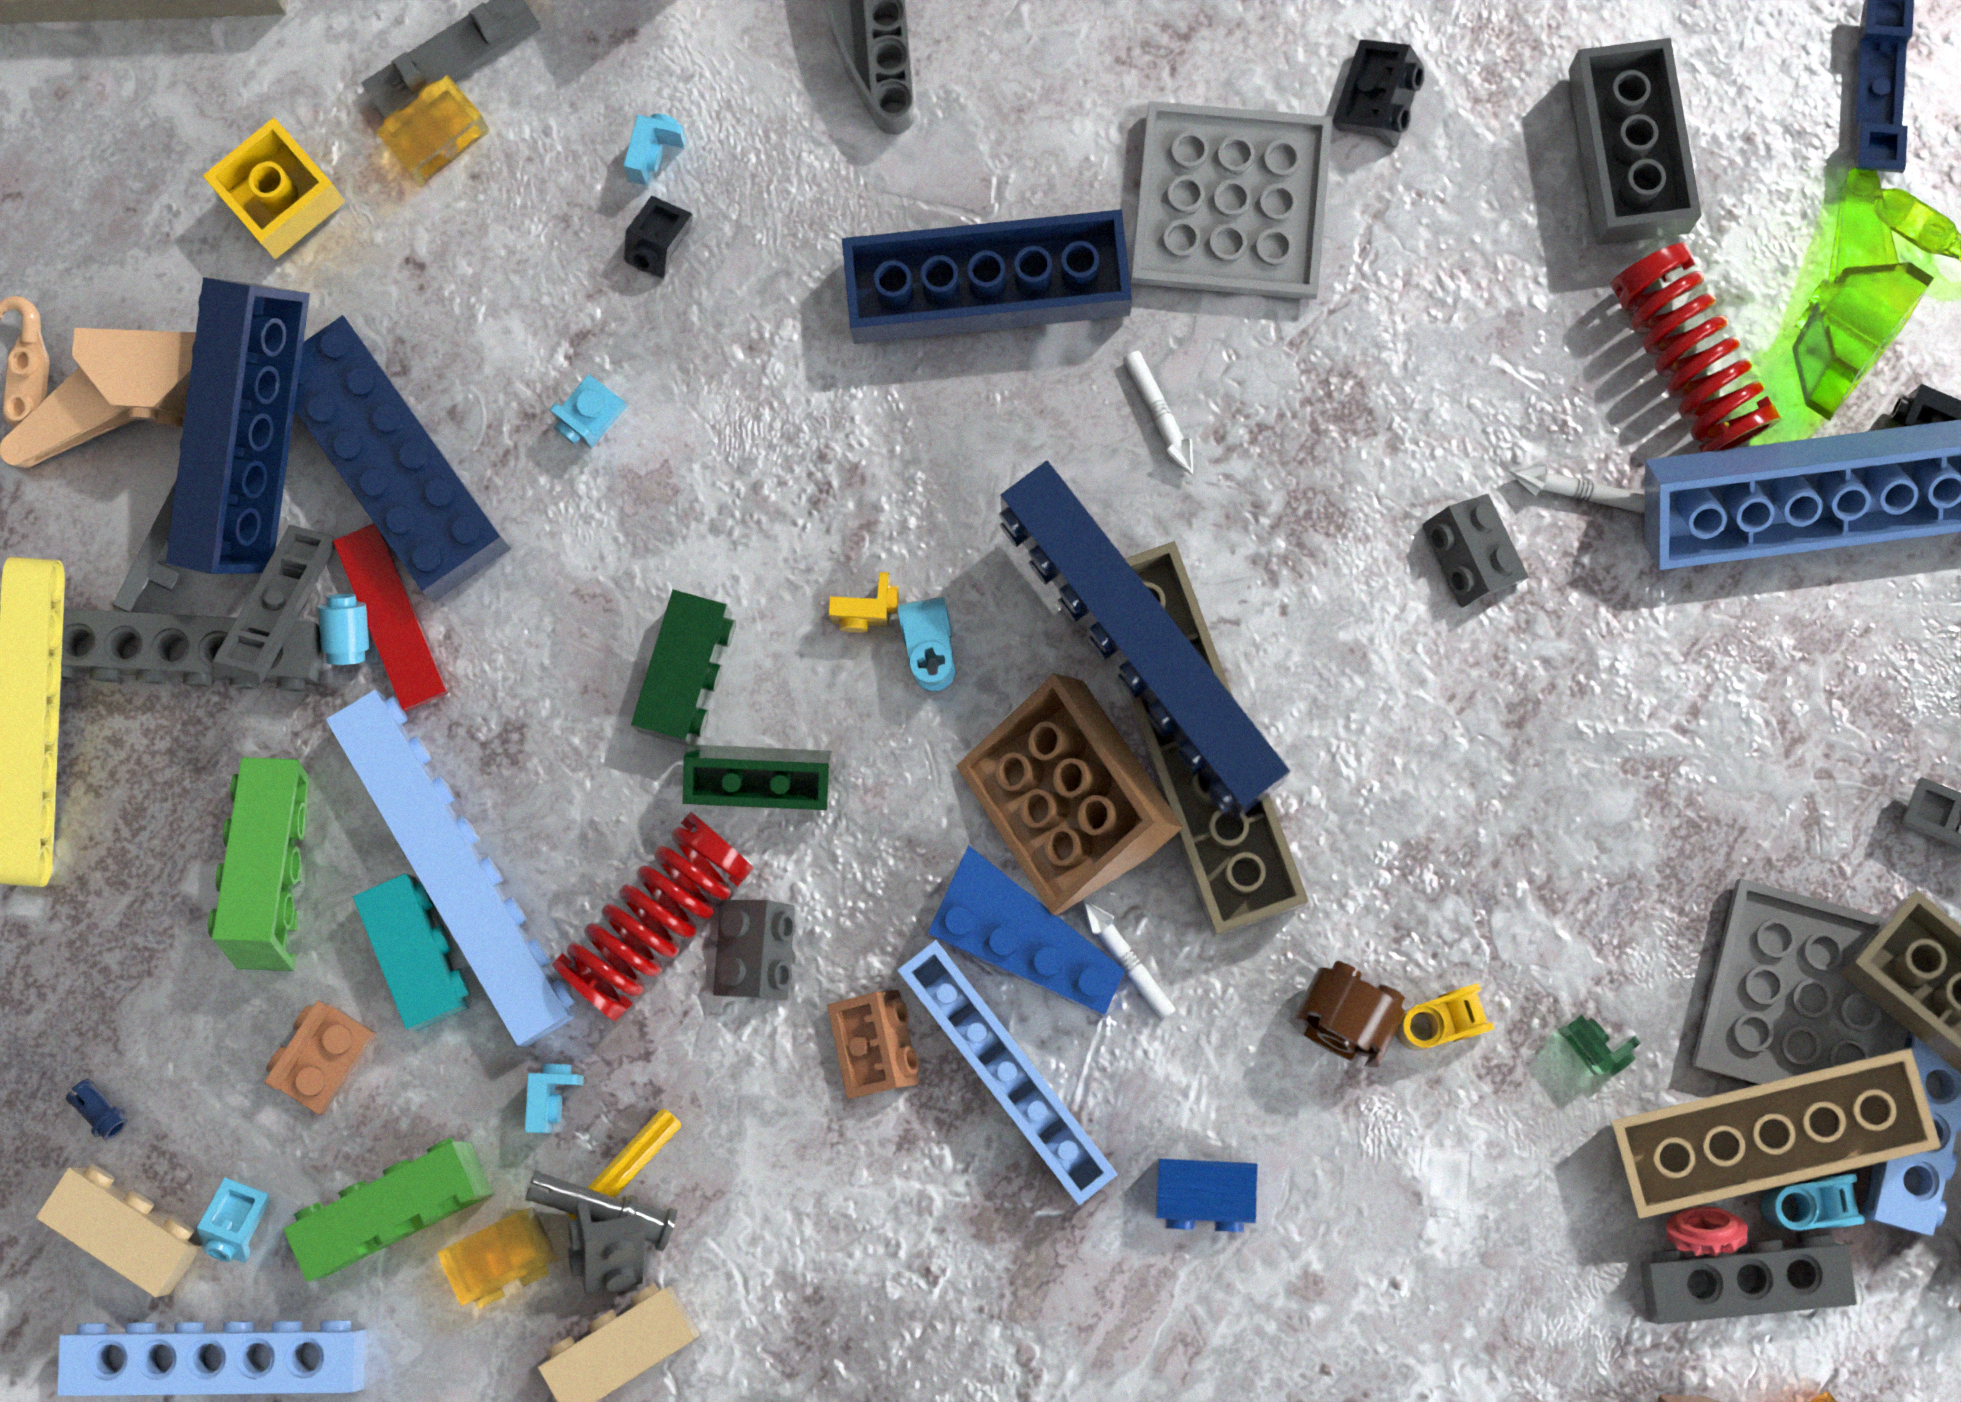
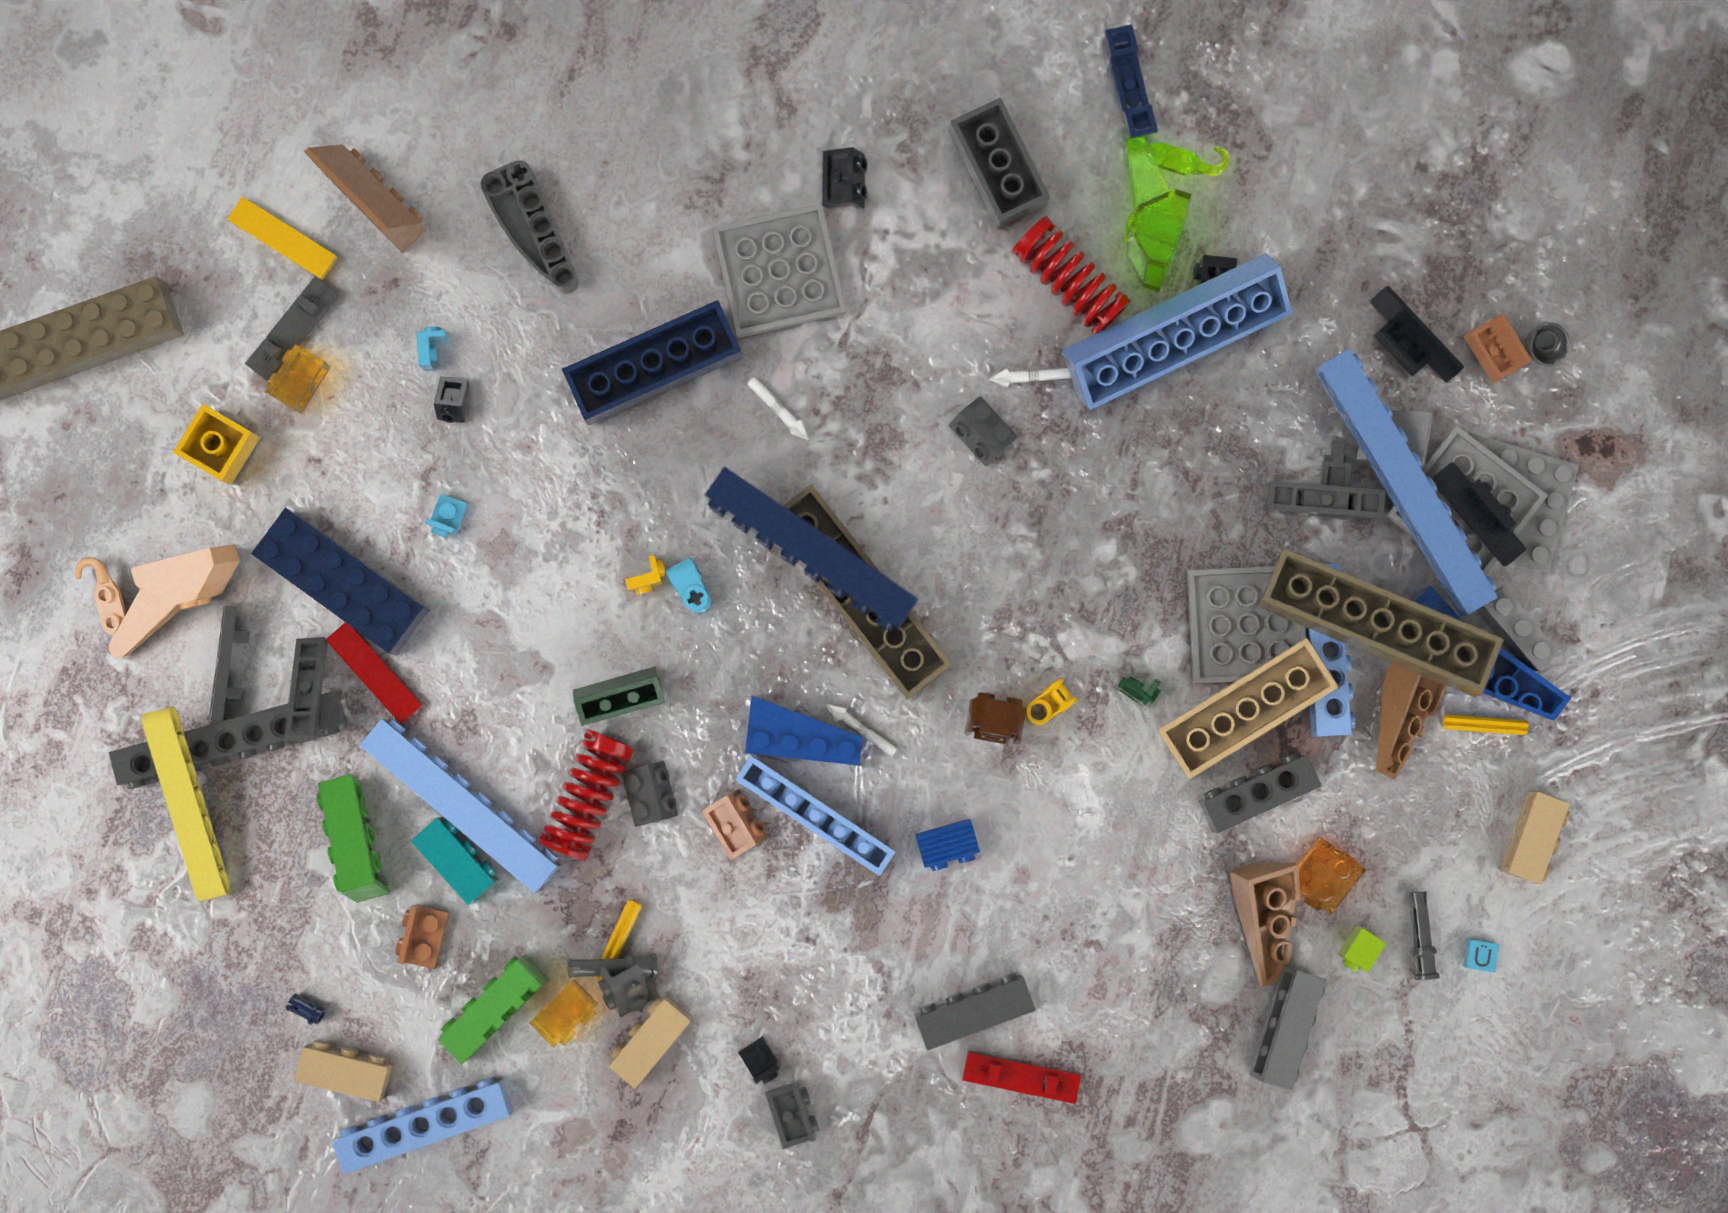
camera: 30 degrees left, 5 degrees up
dark blue brick [166,277,310,574] -> none
medium azure bracket [197,1177,271,1263] -> none
medium azure brick [318,594,369,665] -> none
medium azure bracket [525,1064,584,1133] -> none
dark green brick [631,589,736,746] -> none
medium nougat slope [956,673,1183,915] -> none
coral gear [1666,1206,1748,1257] -> none
medium azure piece [1761,1173,1865,1230] -> none

